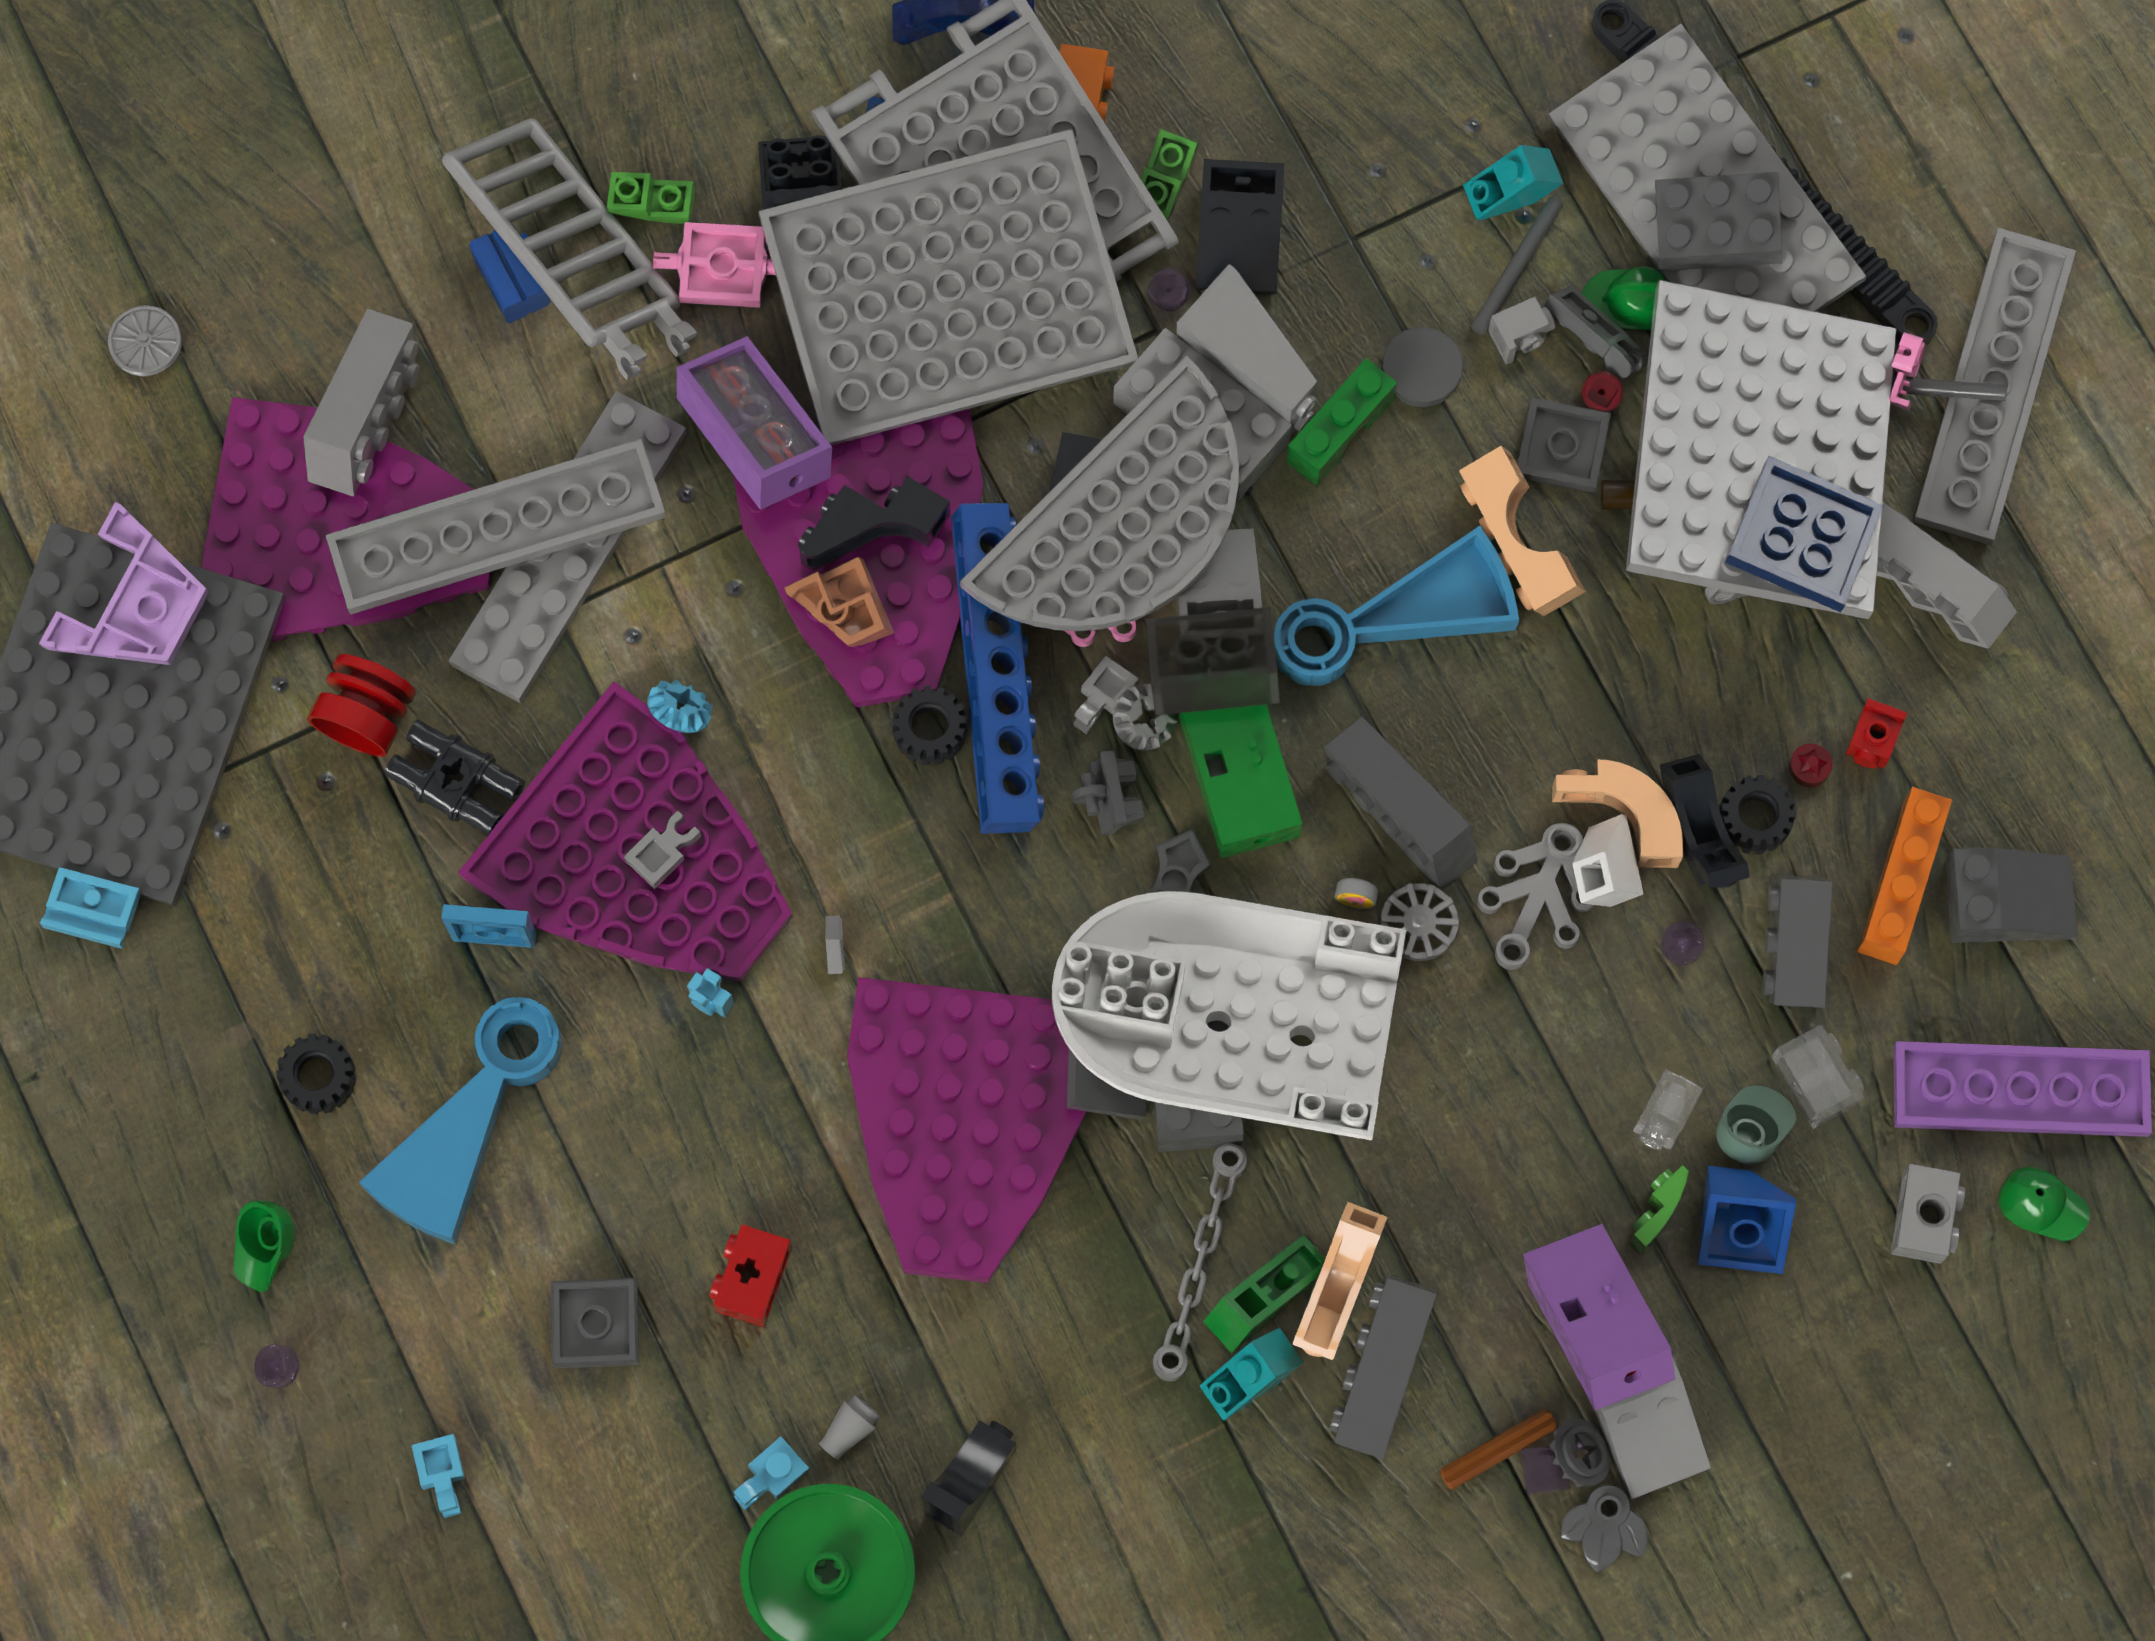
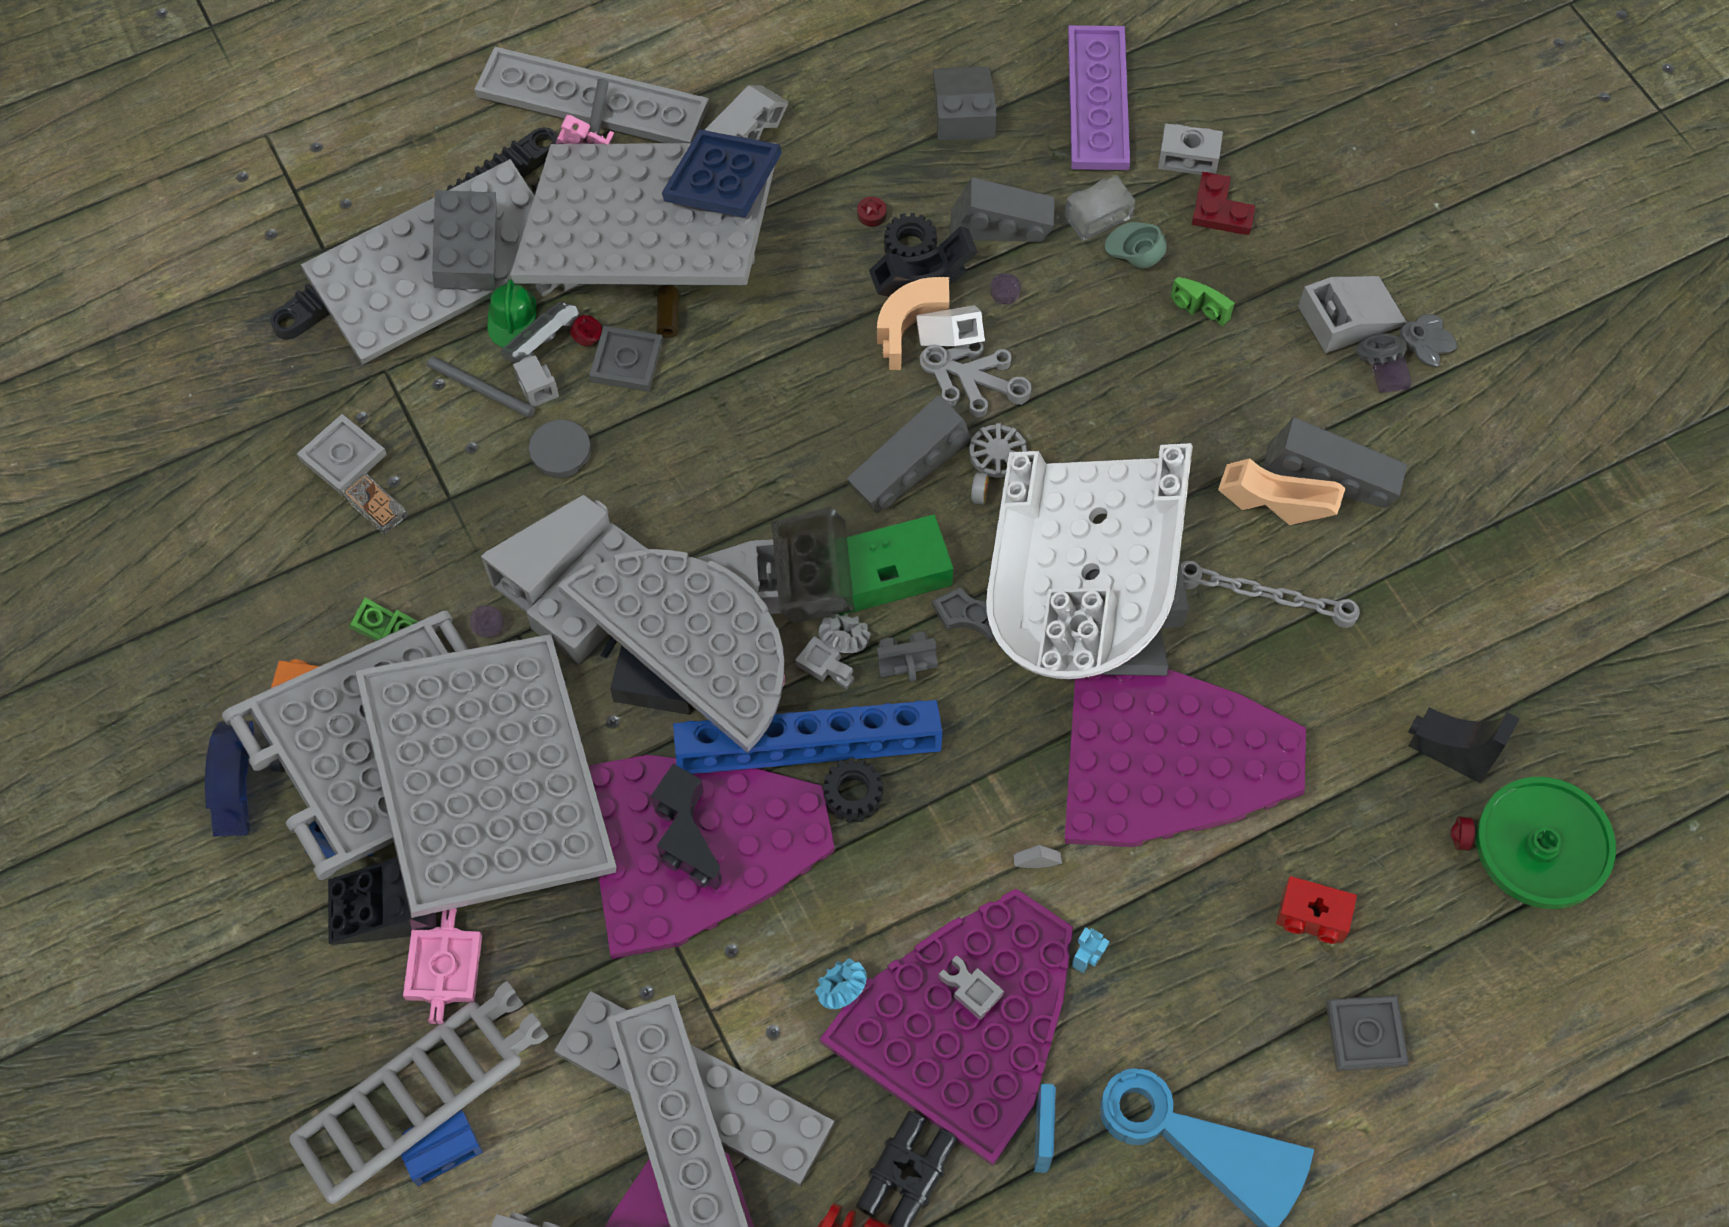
camera: 90 degrees left, 10 degrees down
medium azure plate [411,1434,465,1518] -> none
bright green slope [607,172,696,224] -> none
brick [677,336,832,510] -> none
medium azure plate [734,1436,809,1511] -> none
nougat slope [785,557,894,647] -> none
light grey cone [819,1394,881,1460] -> none
black slope [1196,159,1284,294] -> none
teal slope [1199,1328,1304,1421] -> none
green slope [1203,1235,1326,1353] -> none
dark azure piece [1272,526,1519,686] -> none
green arch [1286,358,1398,487] -> none
dark orange axle [1440,1409,1557,1490] -> none
light nougat arch [1459,446,1586,616] -> none
teal slope [1463,145,1564,220] -> none
medium lavender brick [1523,1224,1675,1410] -> none
clear brick [1633,1068,1704,1150] -> none
blue slope [1698,1166,1796,1274] -> none
red brick [1845,698,1907,769] -> none
orange brick [1857,787,1952,965] -> none
green cap [1998,1166,2090,1242] -> none
none -> light grey plate [297,414,387,495]
none -> tile [342,473,408,535]
none -> dark red plate [1191,171,1255,235]
none -> dark red tile [1450,816,1475,851]

